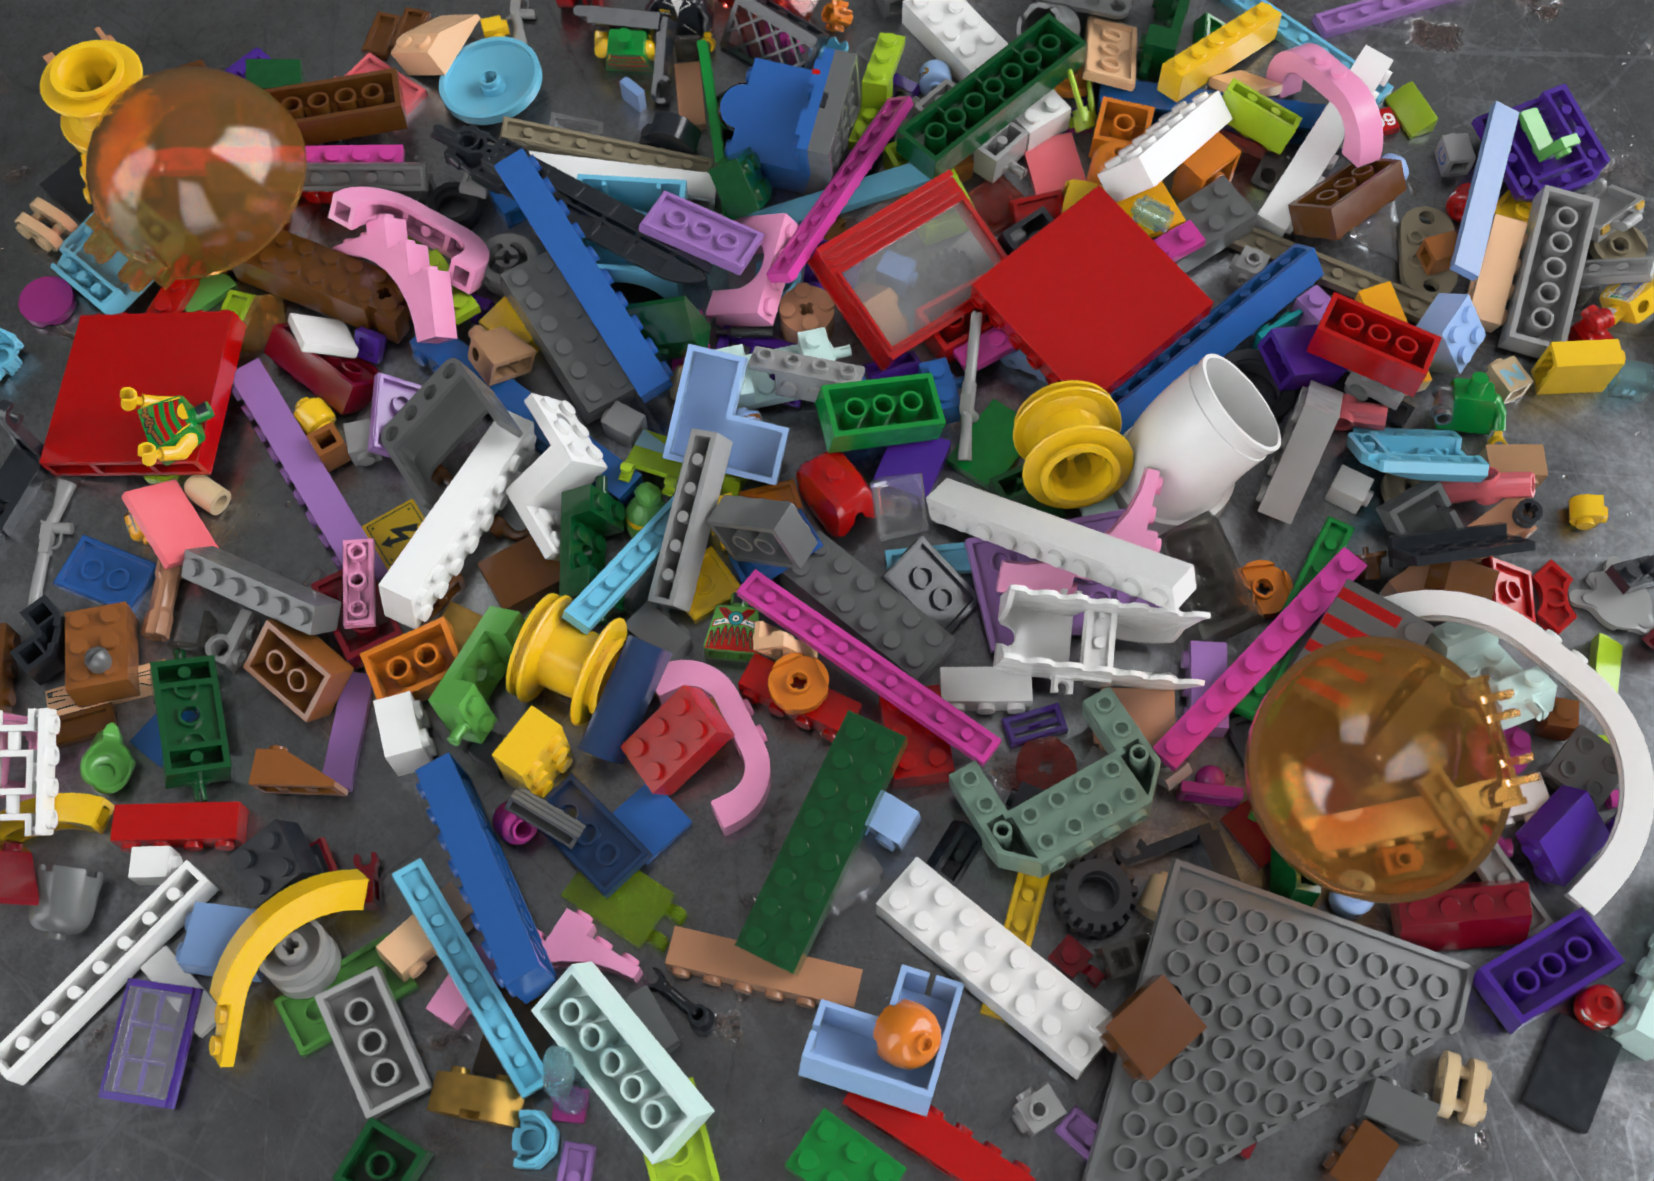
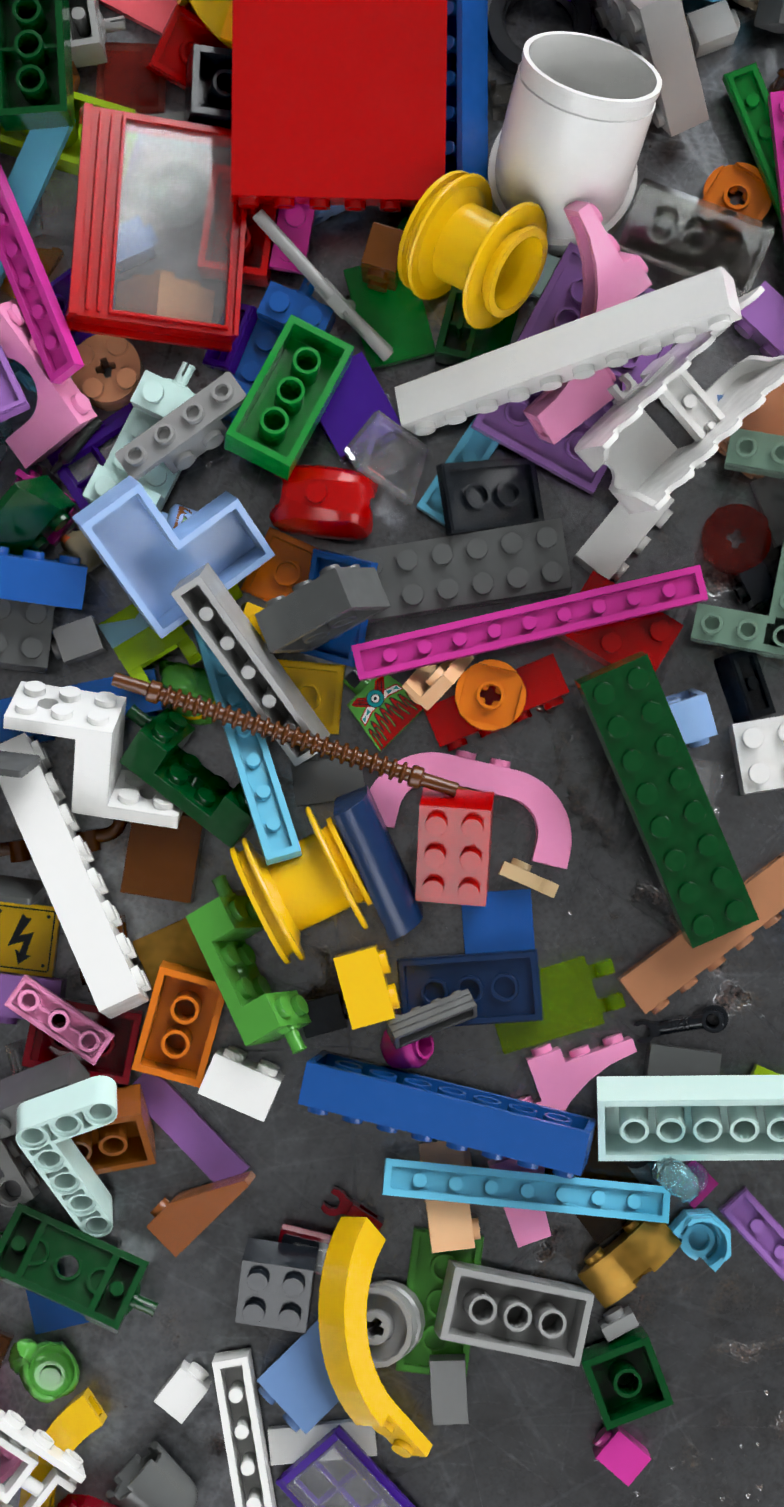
camera: 45 degrees left, 20 degrees up
red brick [110,801,249,853] -> none
dark purple tile [1001,702,1069,749] -> none
none -> light aqua beam [16,1075,118,1238]
none -> reddish brown hose [111,672,459,797]
none -> reddish brown brick [361,222,404,293]
none -> tile [429,1354,469,1425]
none -> tan plate [498,858,559,898]
none -> light grey plate [598,1305,640,1342]

